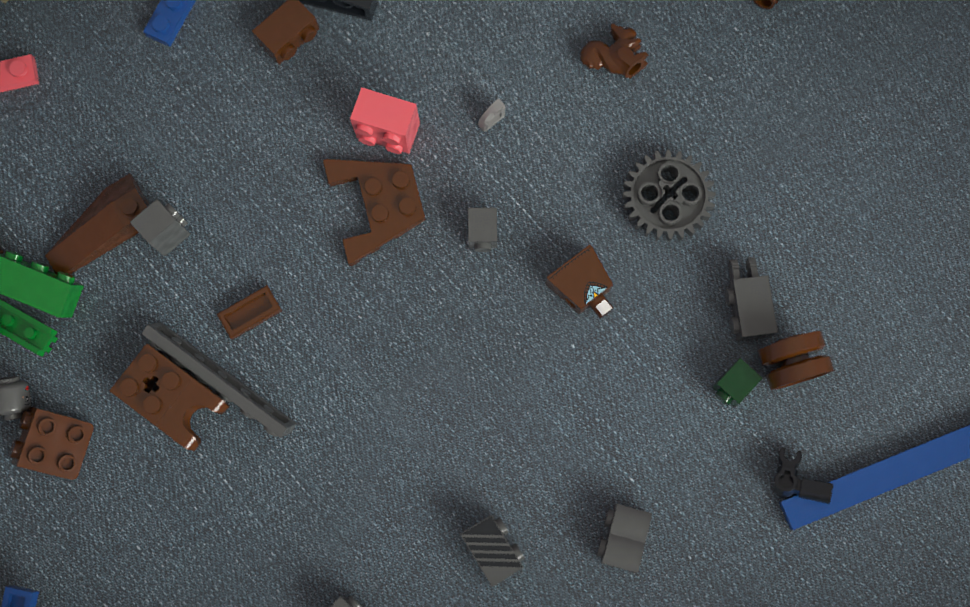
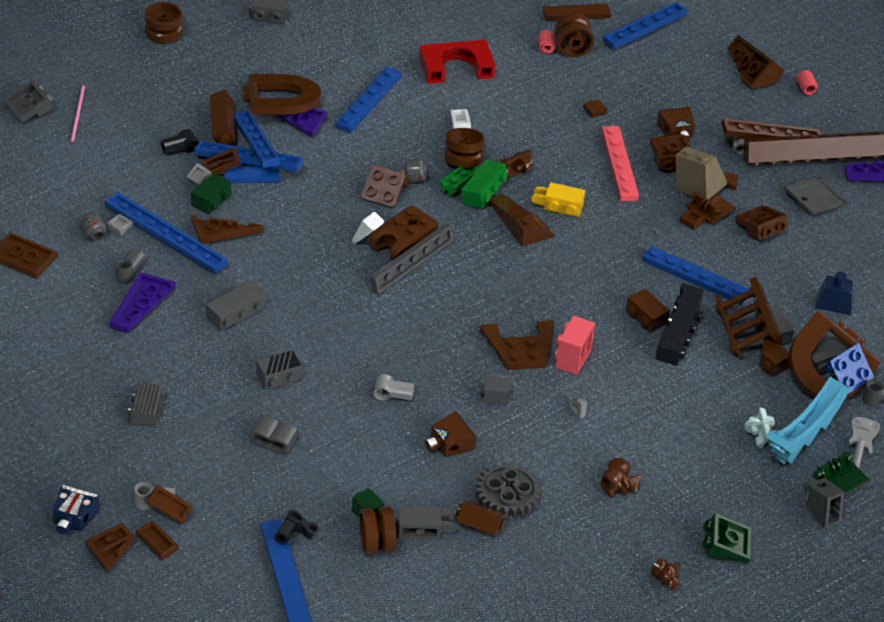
camera: 90 degrees right, 35 degrees down
dark grey brick [130,199,191,257] -> none
reddish brown tile [217,285,282,340] -> none
none -> white slope [352,212,384,244]
none -> light grey piece [373,374,414,401]
none -> reddish brown brick [456,500,506,535]
none -> yellow hinge [531,182,586,217]

